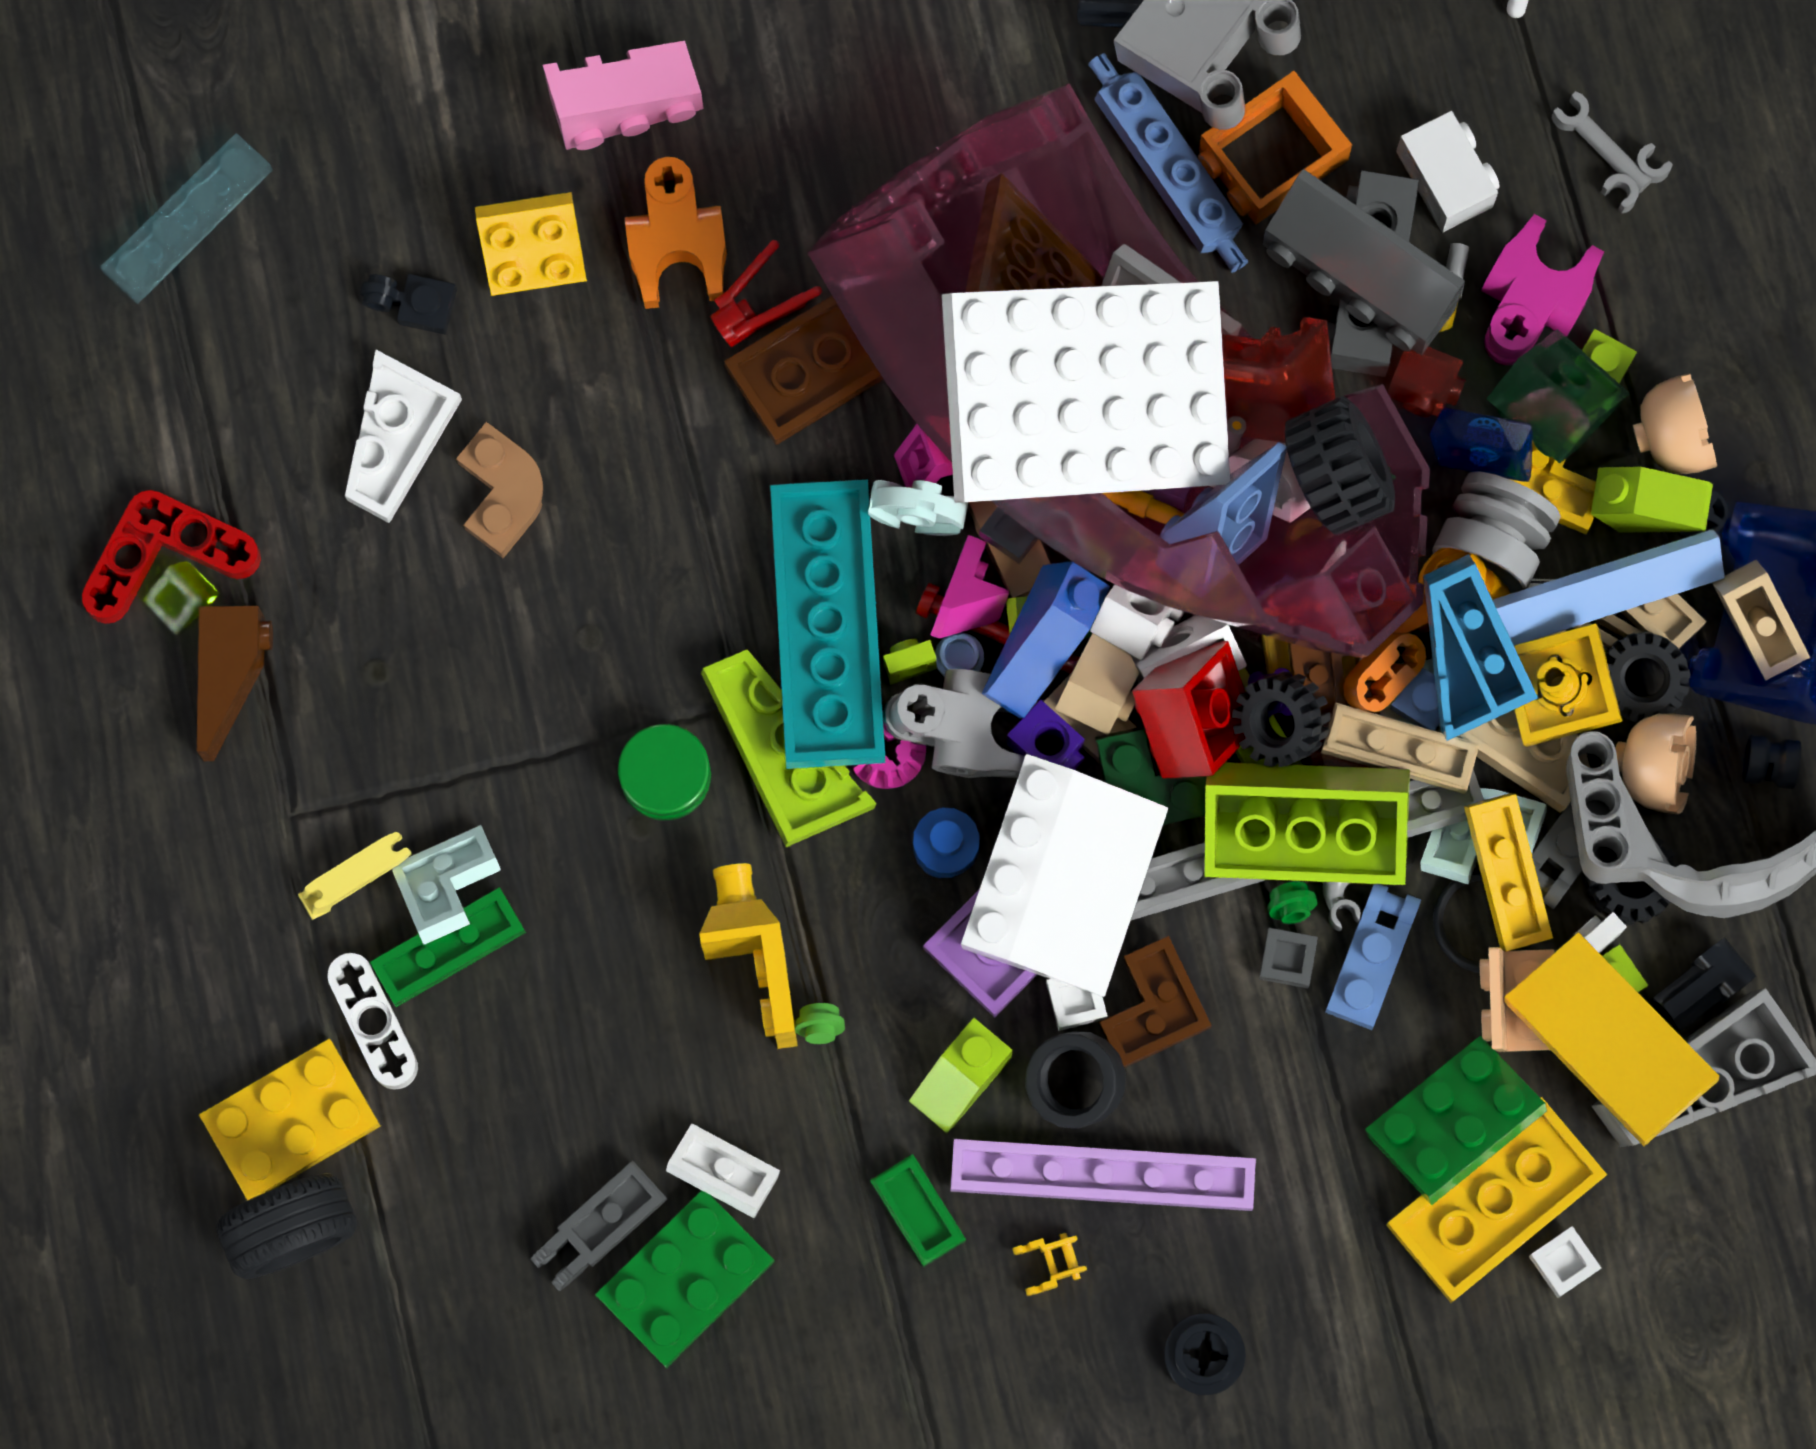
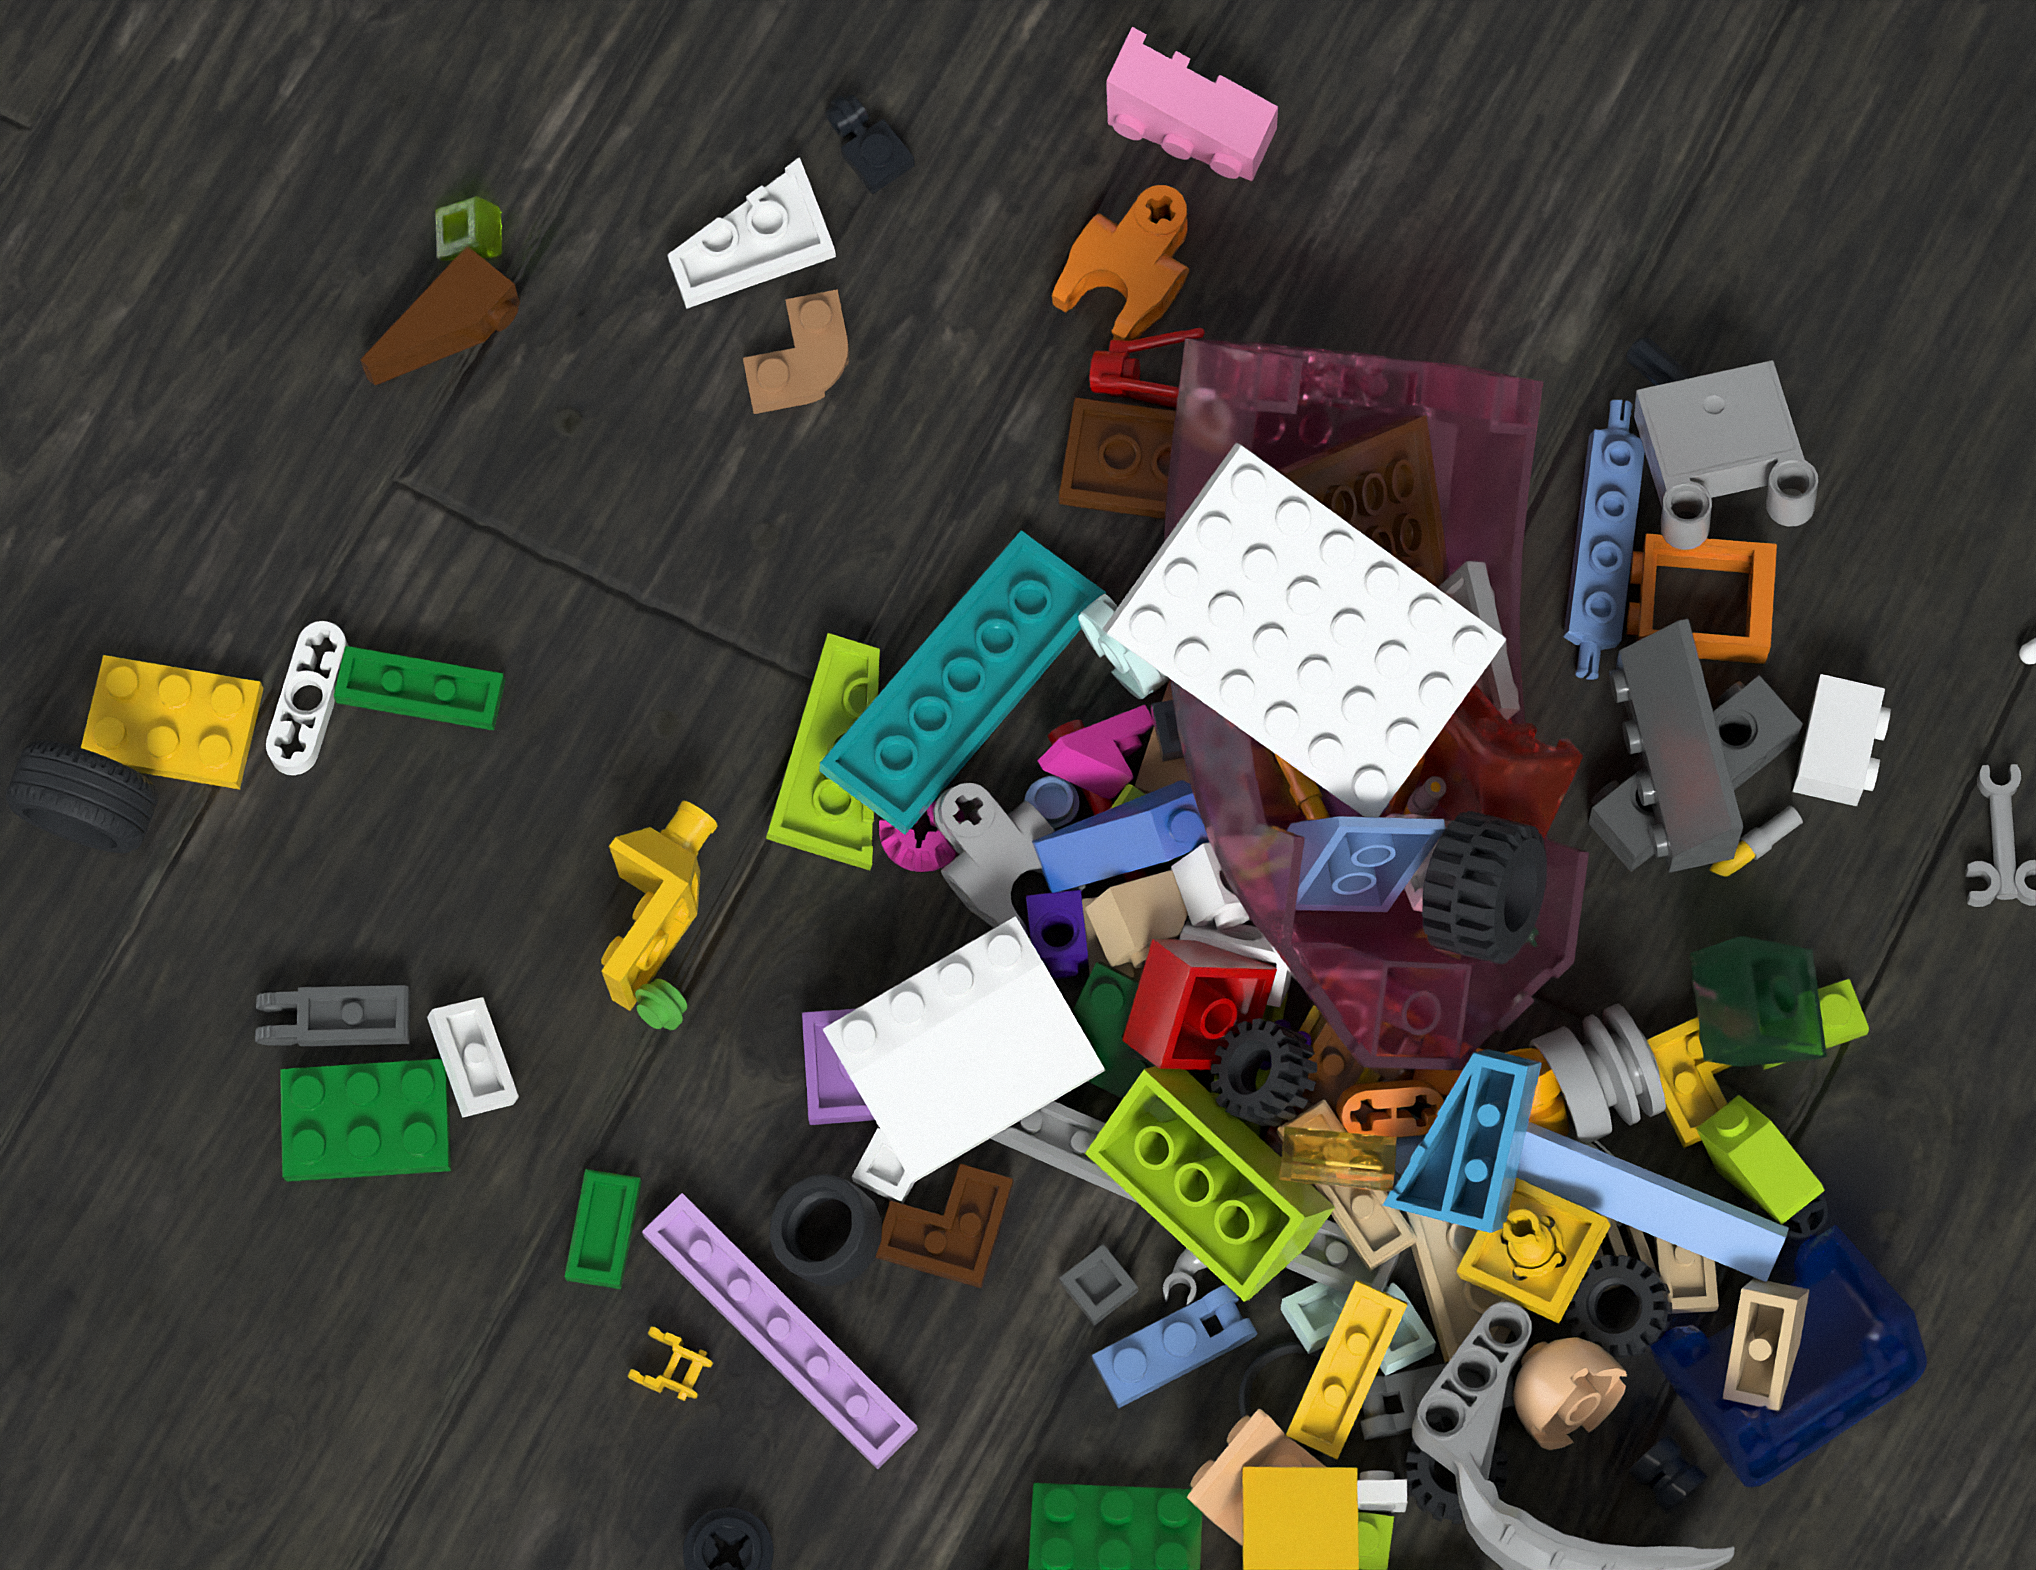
camera: 45 degrees right, 5 degrees down
red beam [82,490,261,624] -> none
light yellow piece [298,832,411,920] -> none
light aqua plate [392,825,501,944] -> none
yellow plate [475,192,587,296] -> none
green head [618,724,711,820] -> none
lime plate [883,638,937,685] -> none
lime slope [909,1018,1012,1134] -> none
blue piece [913,808,980,878] -> none
green plate [1267,881,1318,924] -> none
clear red brick [1387,347,1466,418] -> none
clear blue slope [1430,408,1533,482] -> none
dark pink piece [1481,214,1604,365] -> none
light nougat cylinder [1633,373,1717,474] -> none
none -> clear yellow plate [1279,1126,1397,1191]

